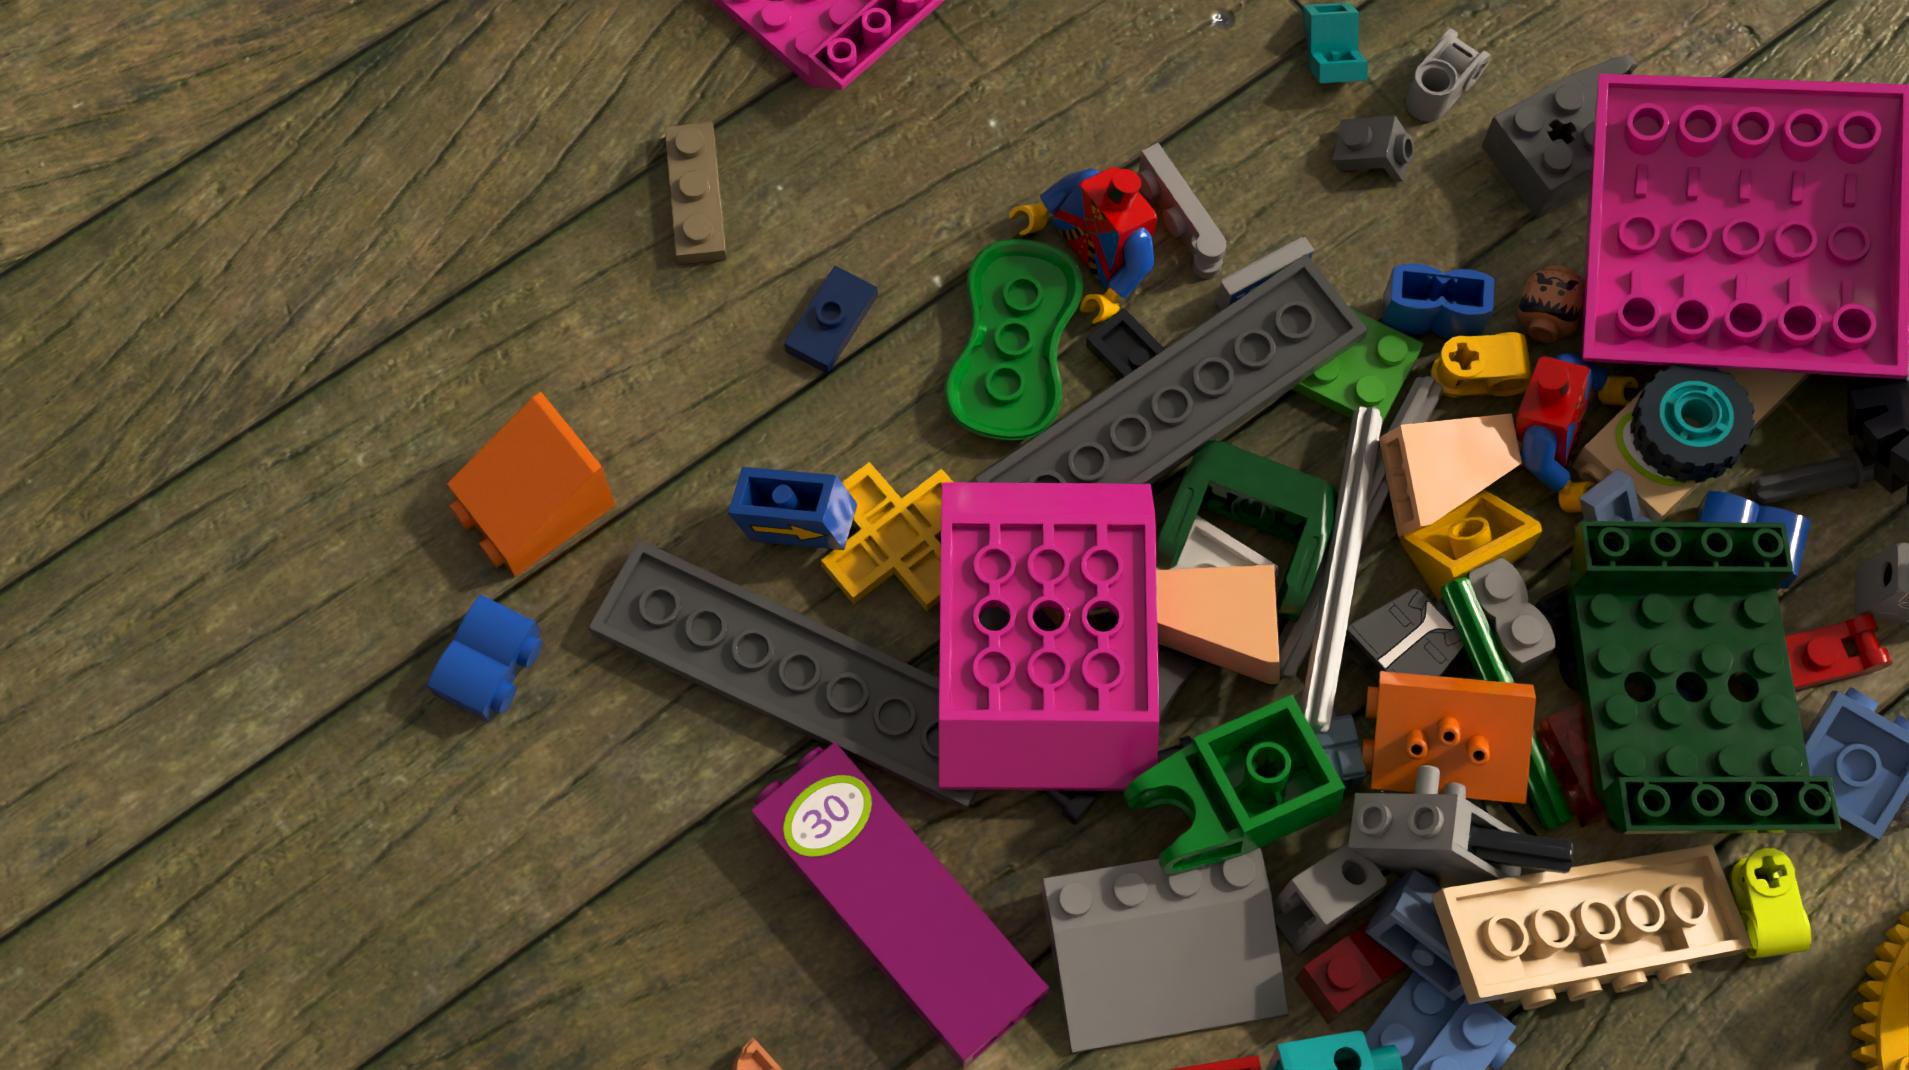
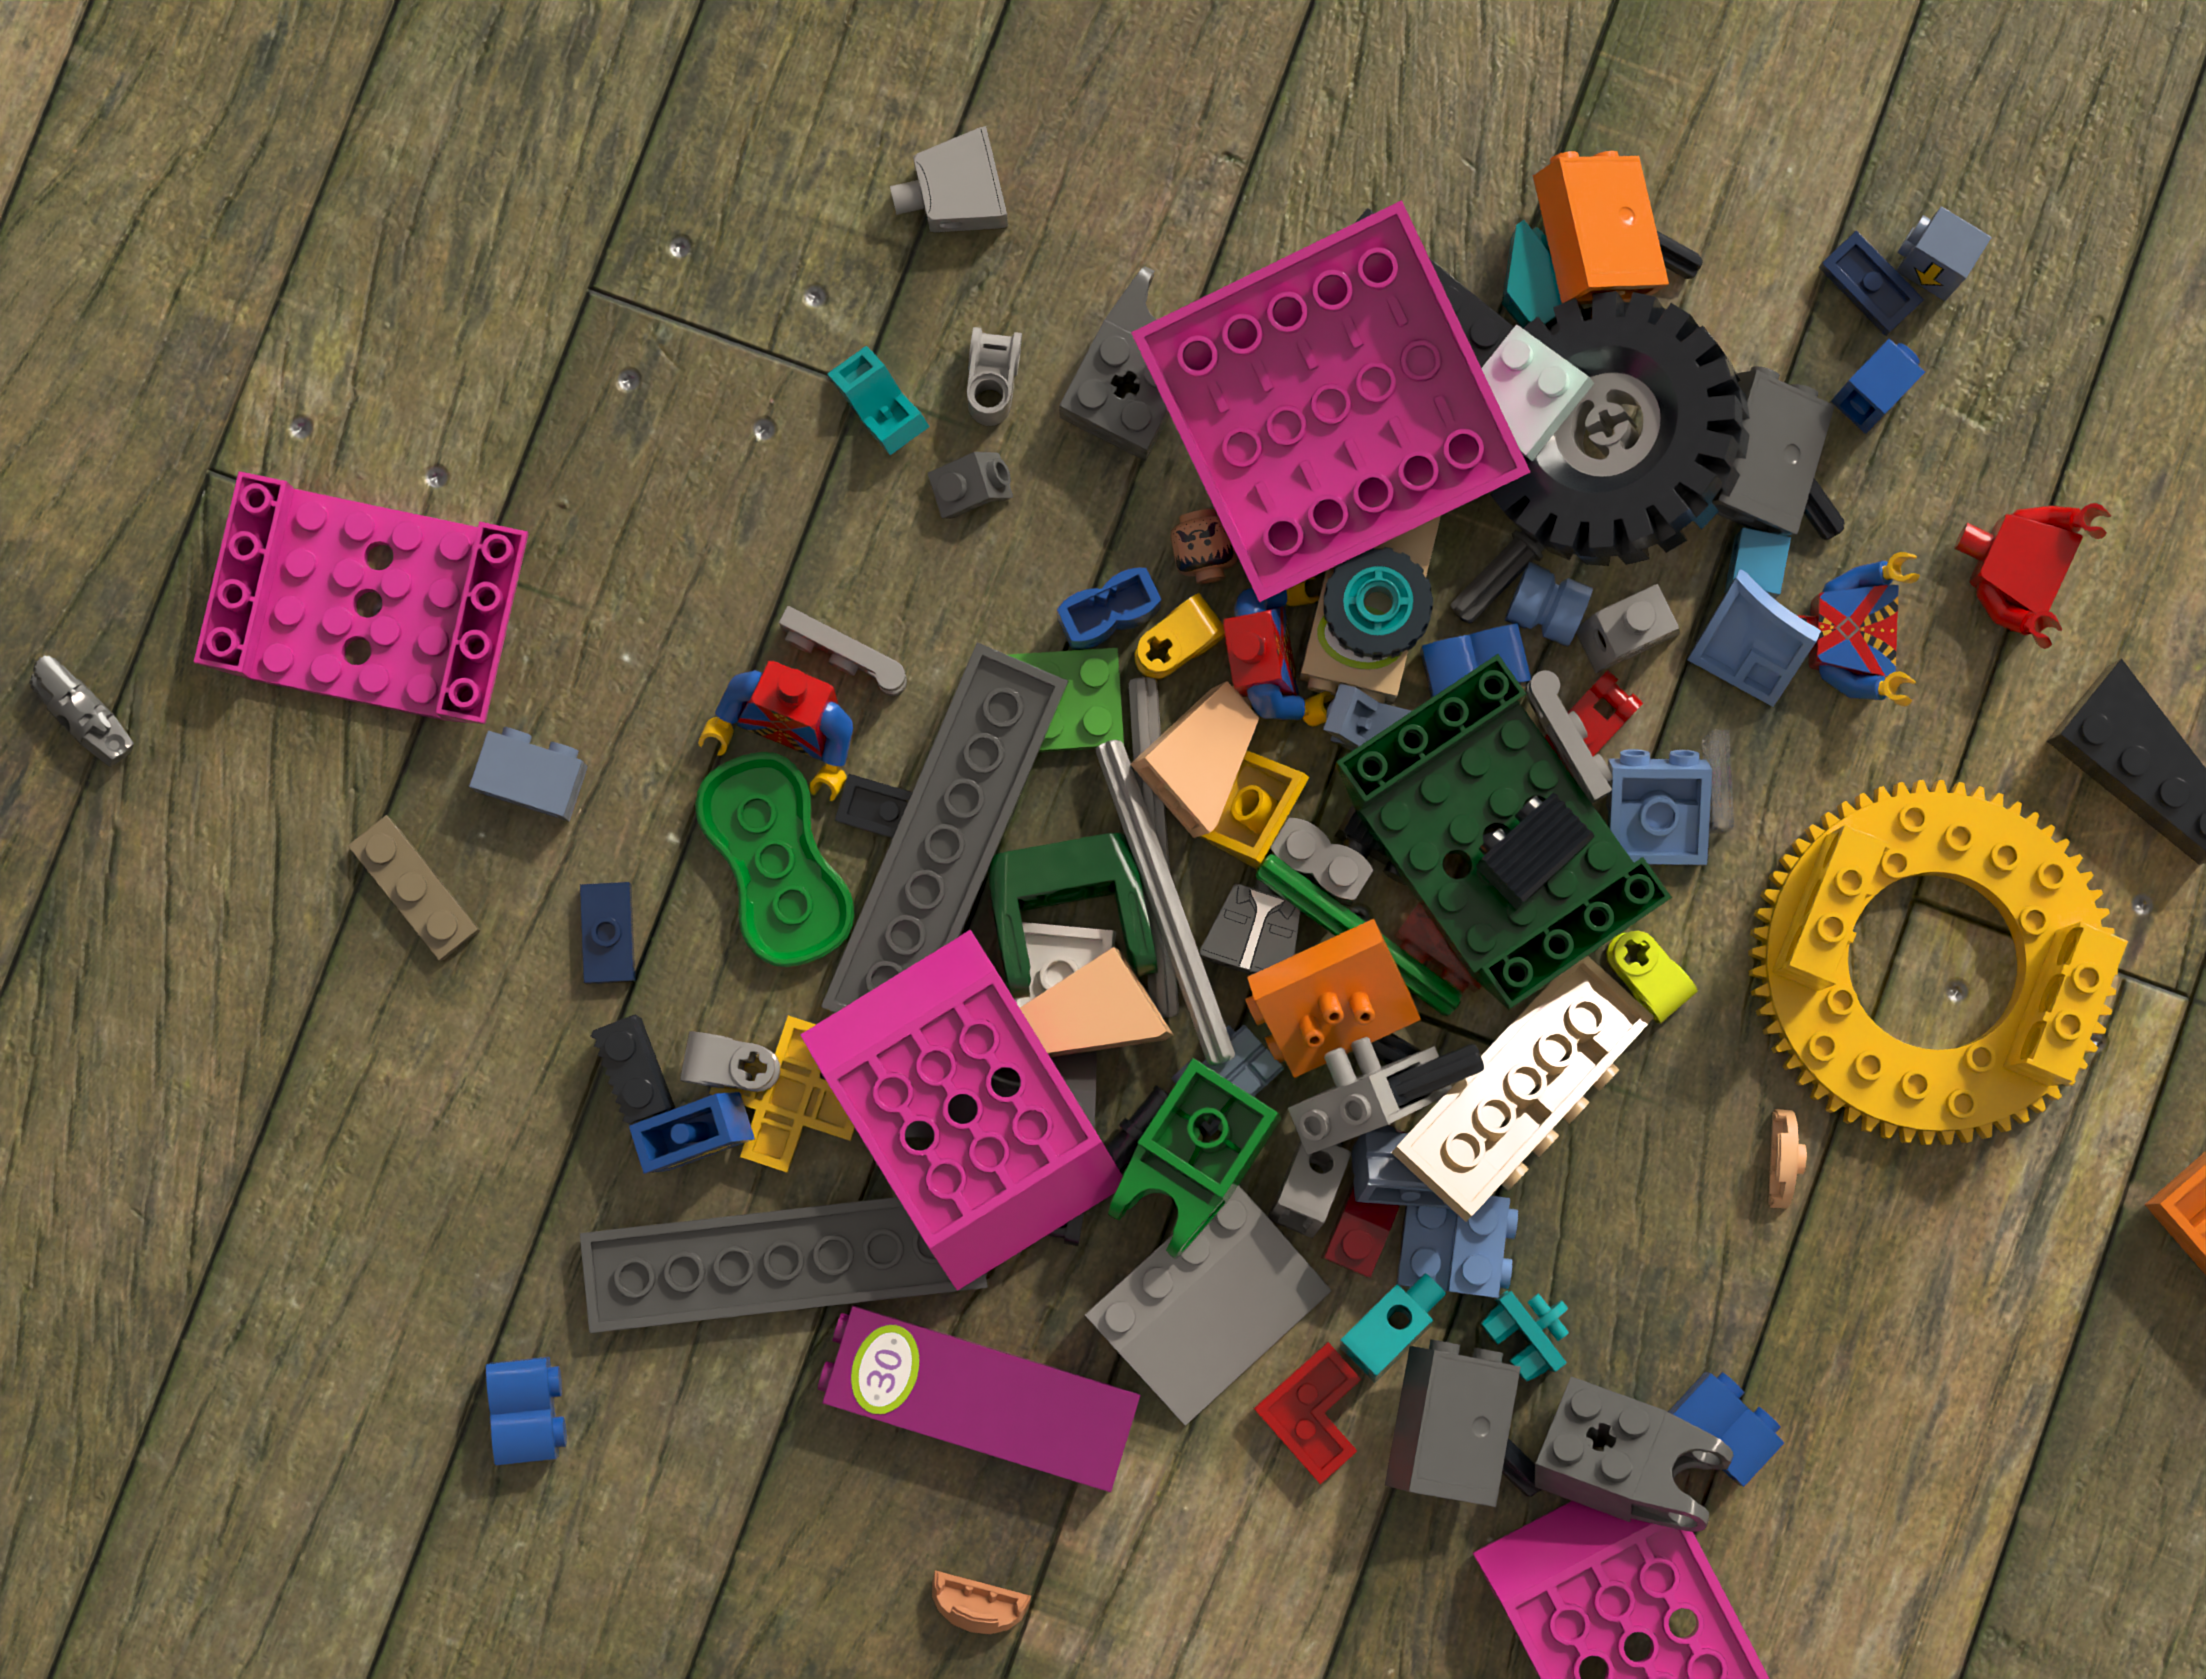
camera: 35 degrees left, 15 degrees up
orange slope [447,391,615,577] -> none
light grey tile [1216,237,1315,311] -> none
none -> sand blue brick [469,727,588,822]
none -> black brick [590,1014,676,1125]
none -> light grey piece [680,1031,780,1092]
none -> black brick [1475,793,1595,910]
none -> medium blue wheel [1504,562,1593,647]
none -> light grey plate [1525,670,1613,803]

